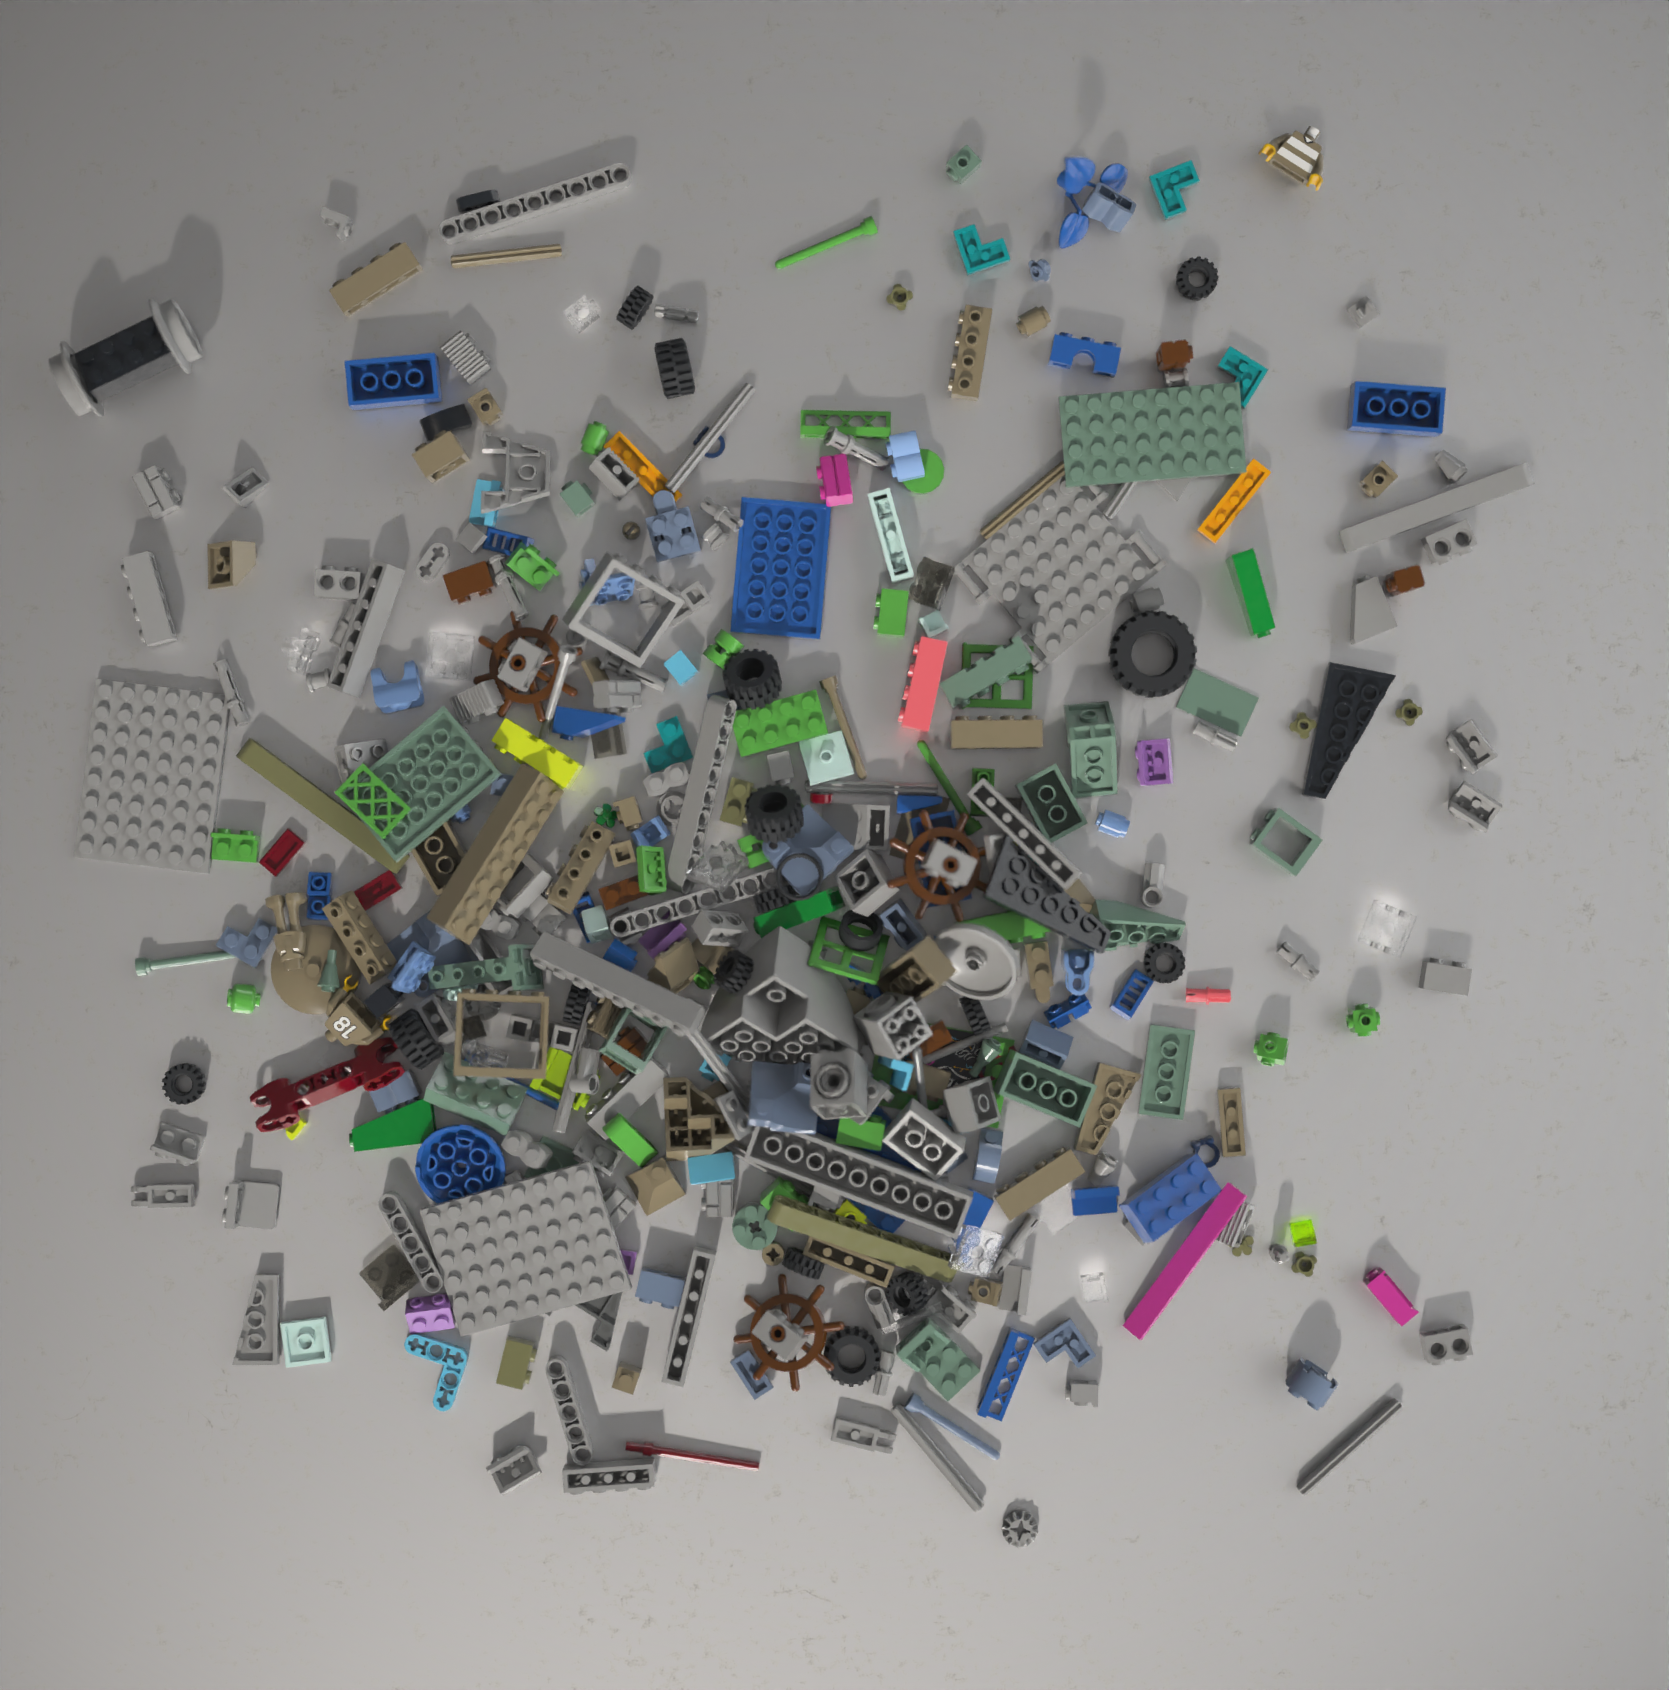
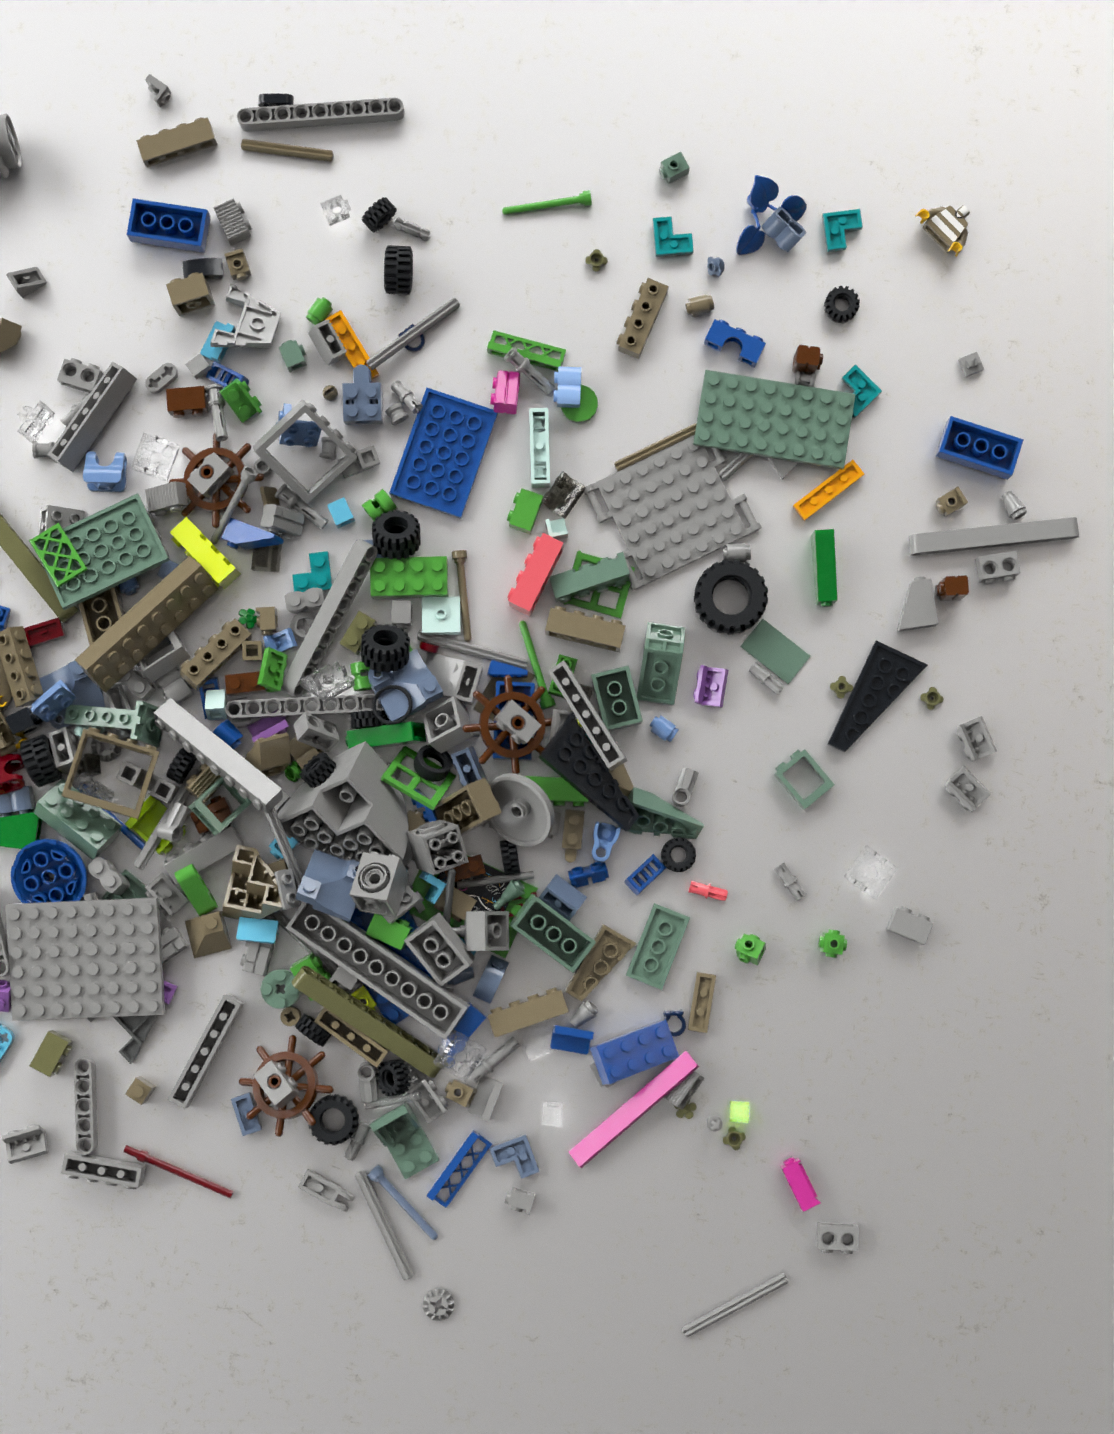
camera: 15 degrees right, 5 degrees down
sand blue brick [635,1267,686,1309] -> none
sand blue brick [1285,1358,1339,1411] -> none

